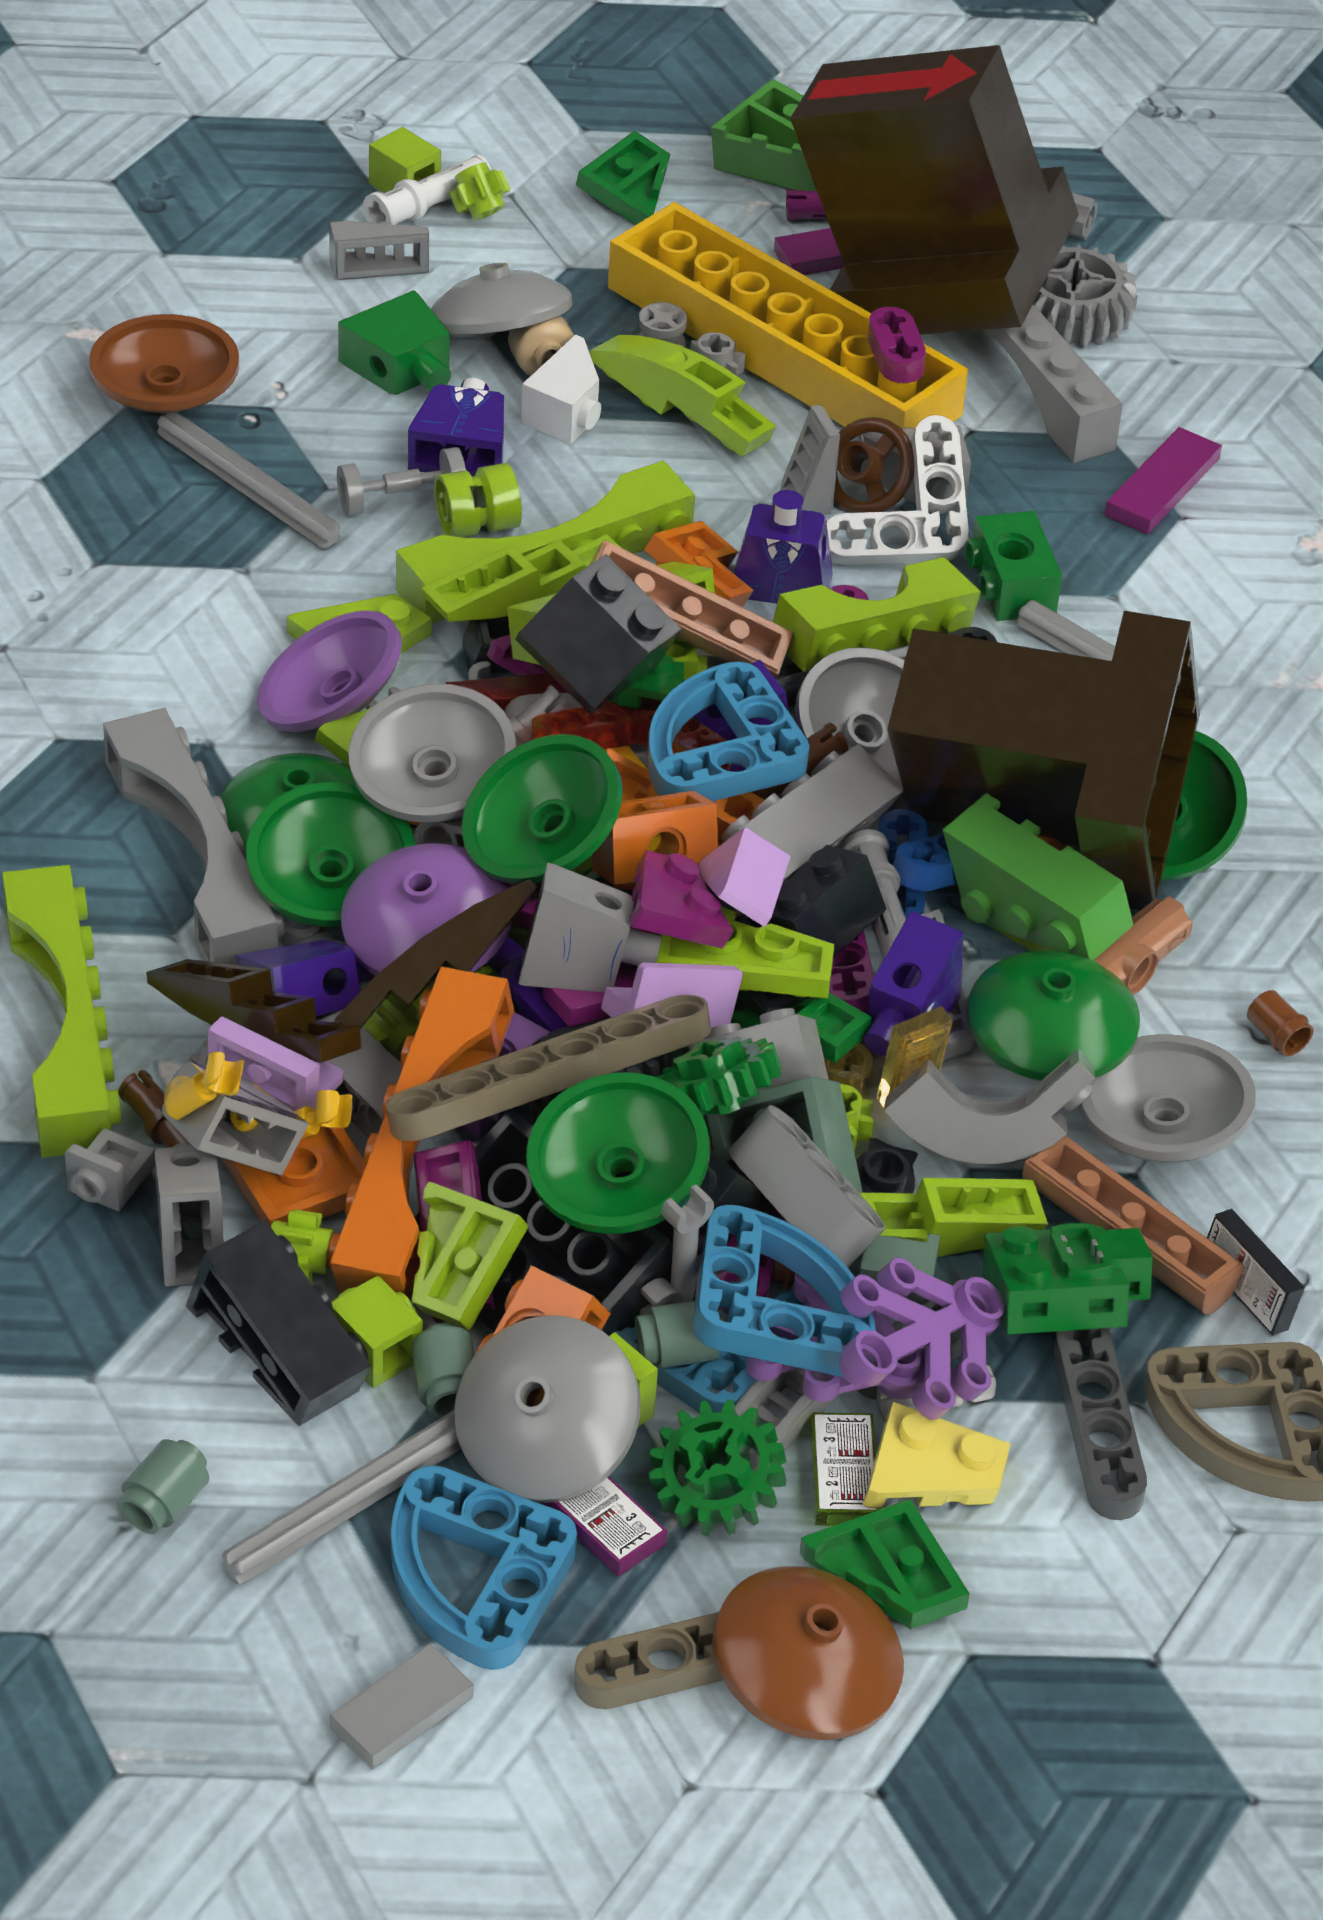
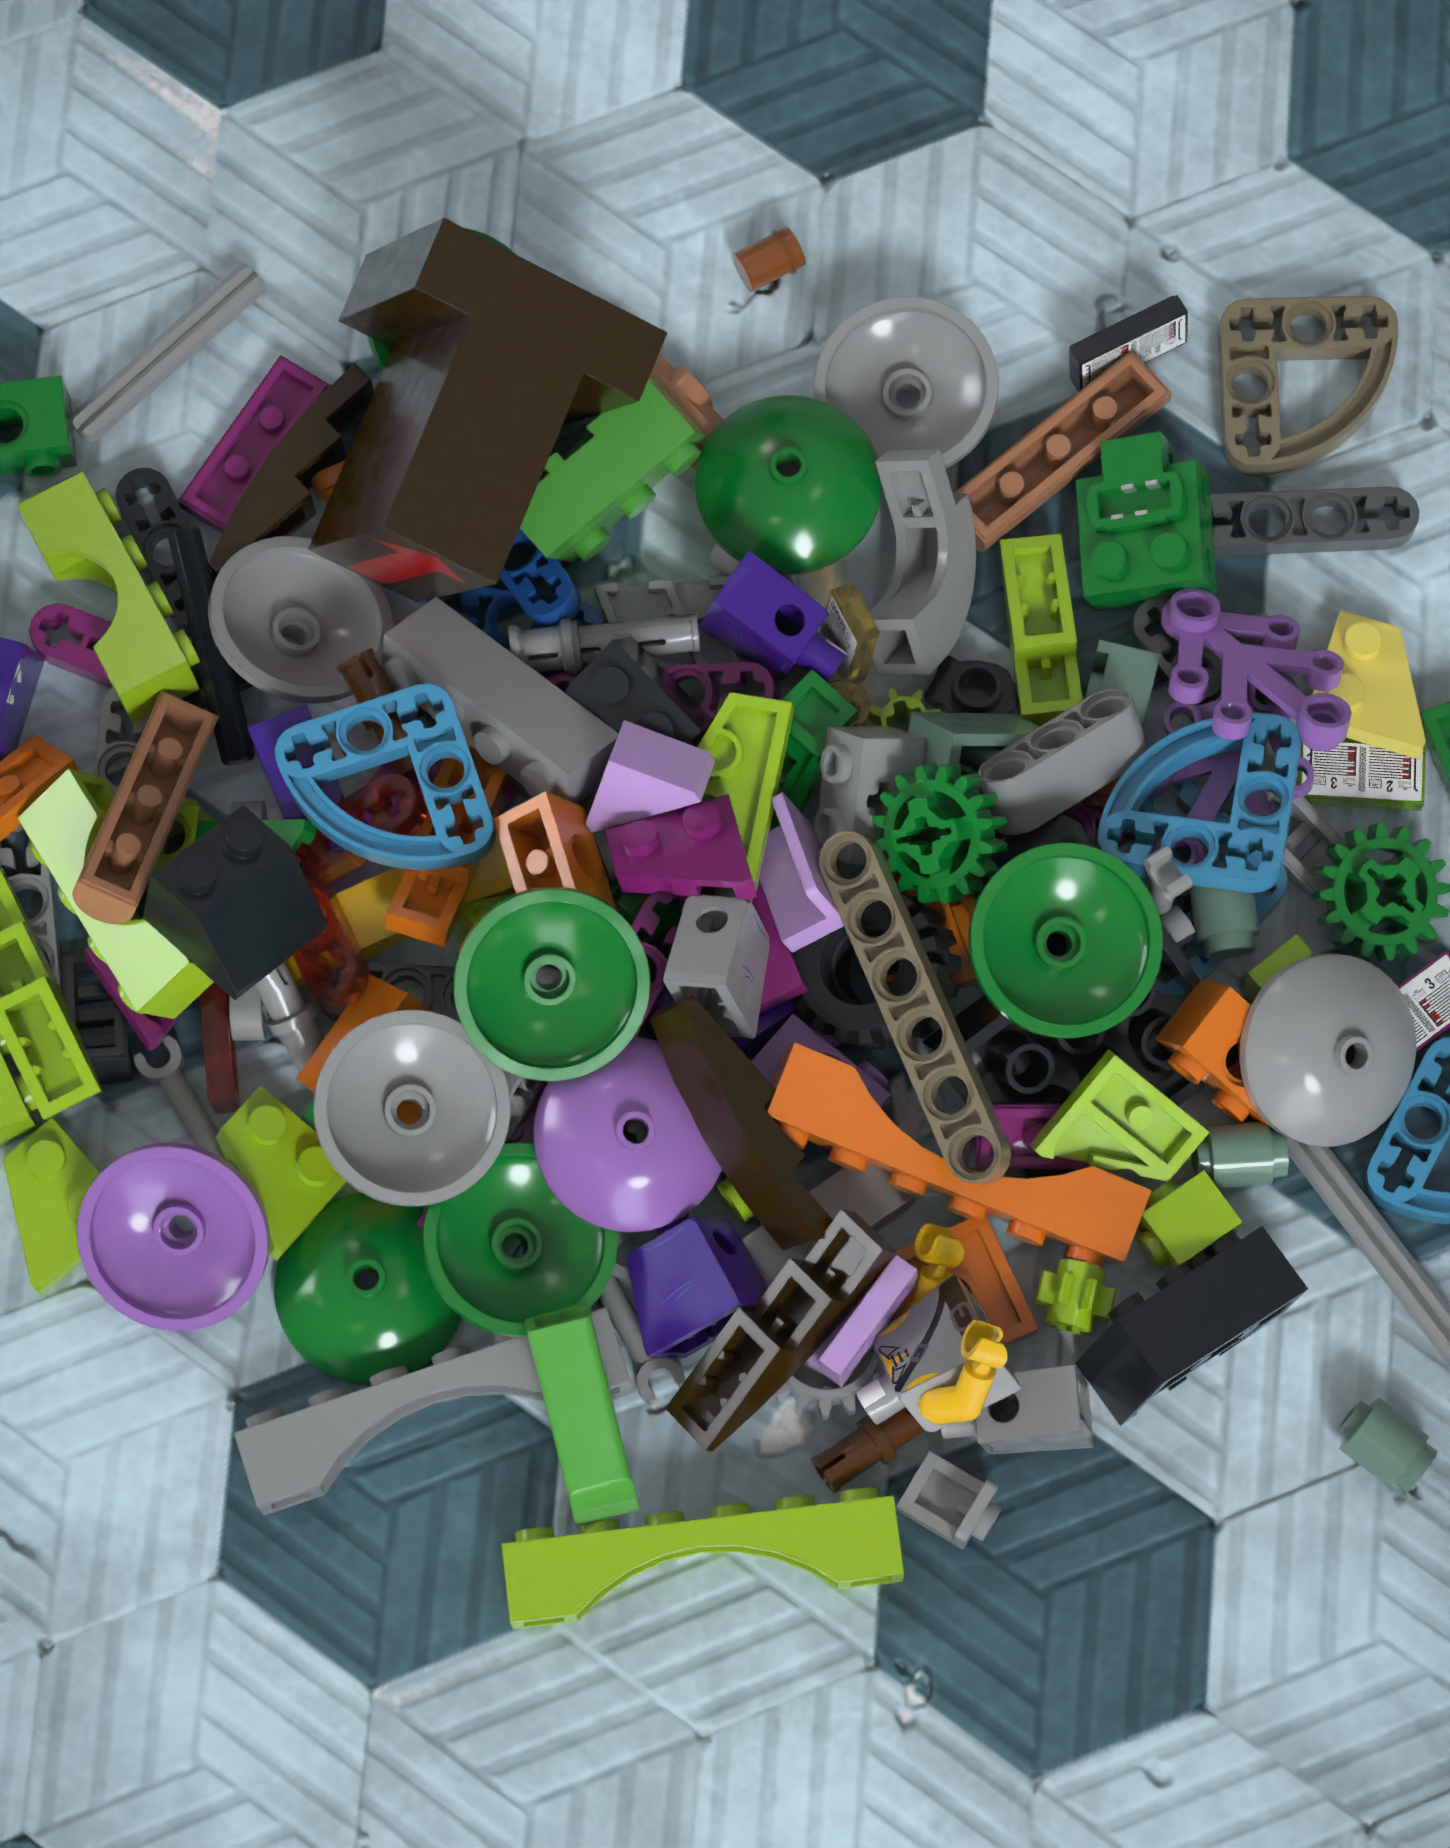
camera: 80 degrees left, 30 degrees up
none -> bright green piece [524,1304,640,1526]

